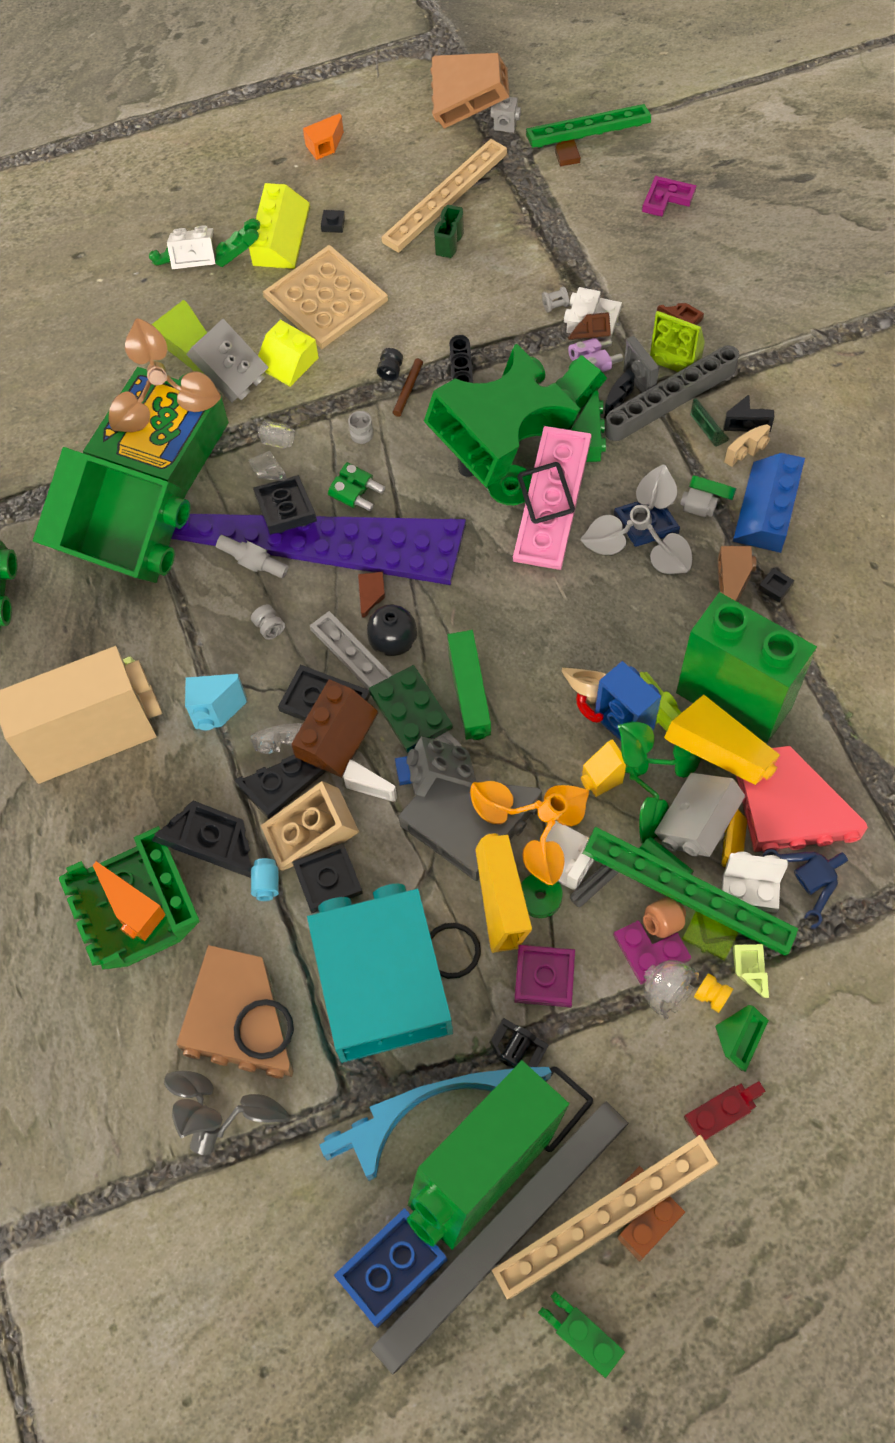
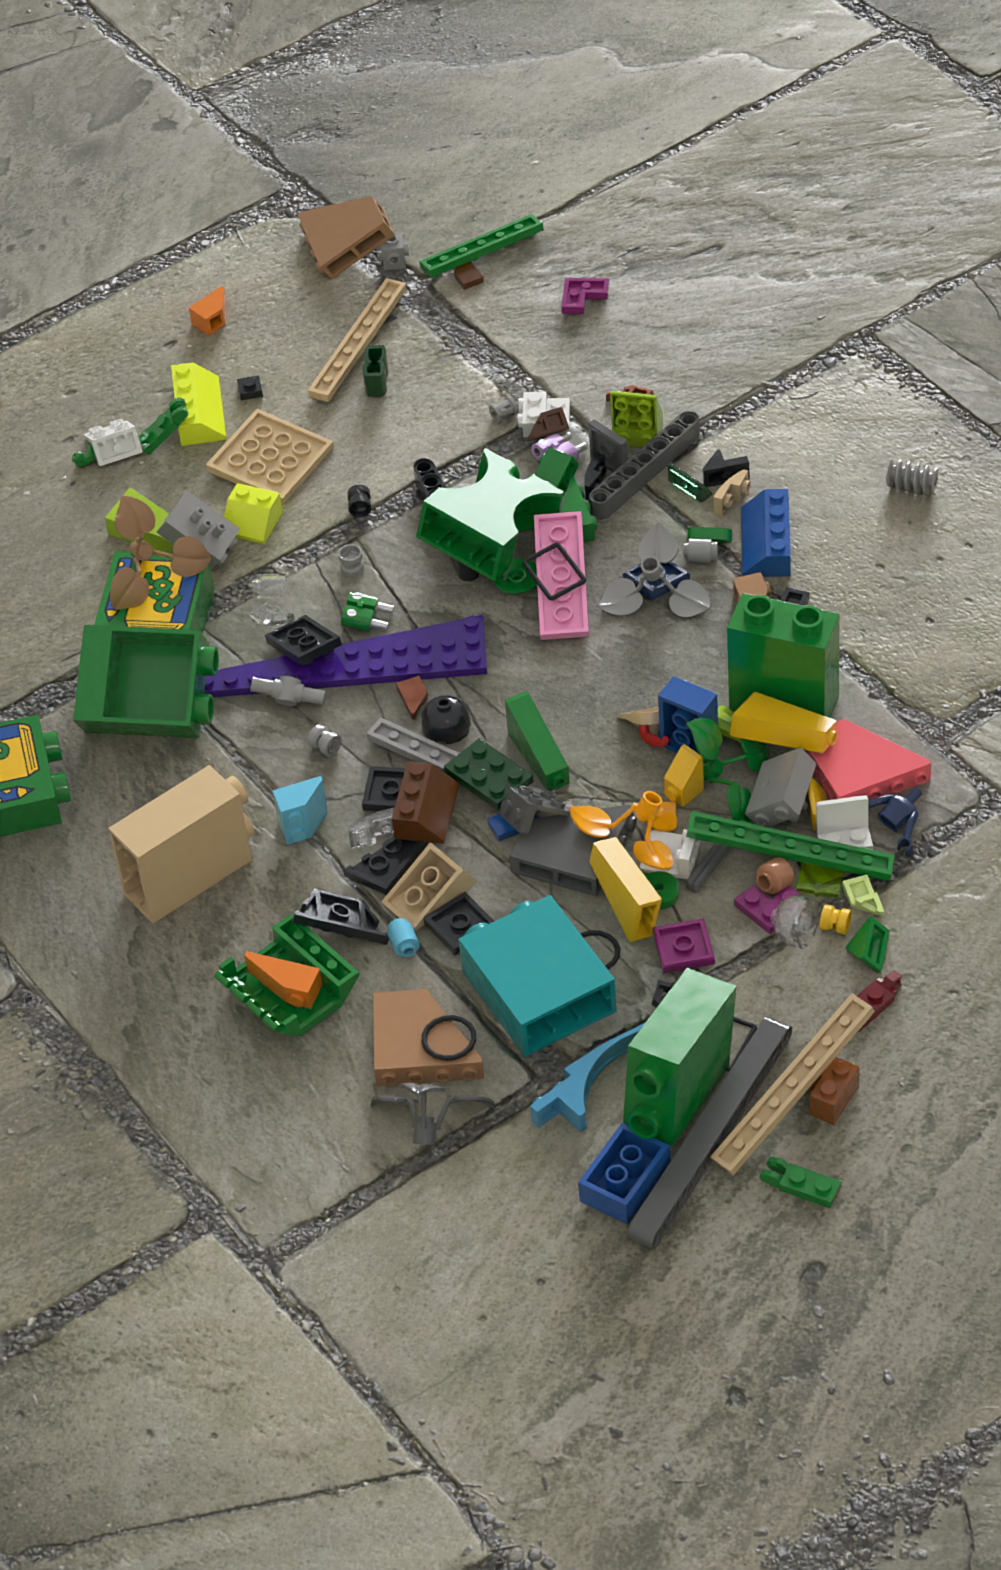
camera: 15 degrees left, 15 degrees down
white slope [343,760,397,802] -> none
reddish brown bar [393,358,423,417] -> none

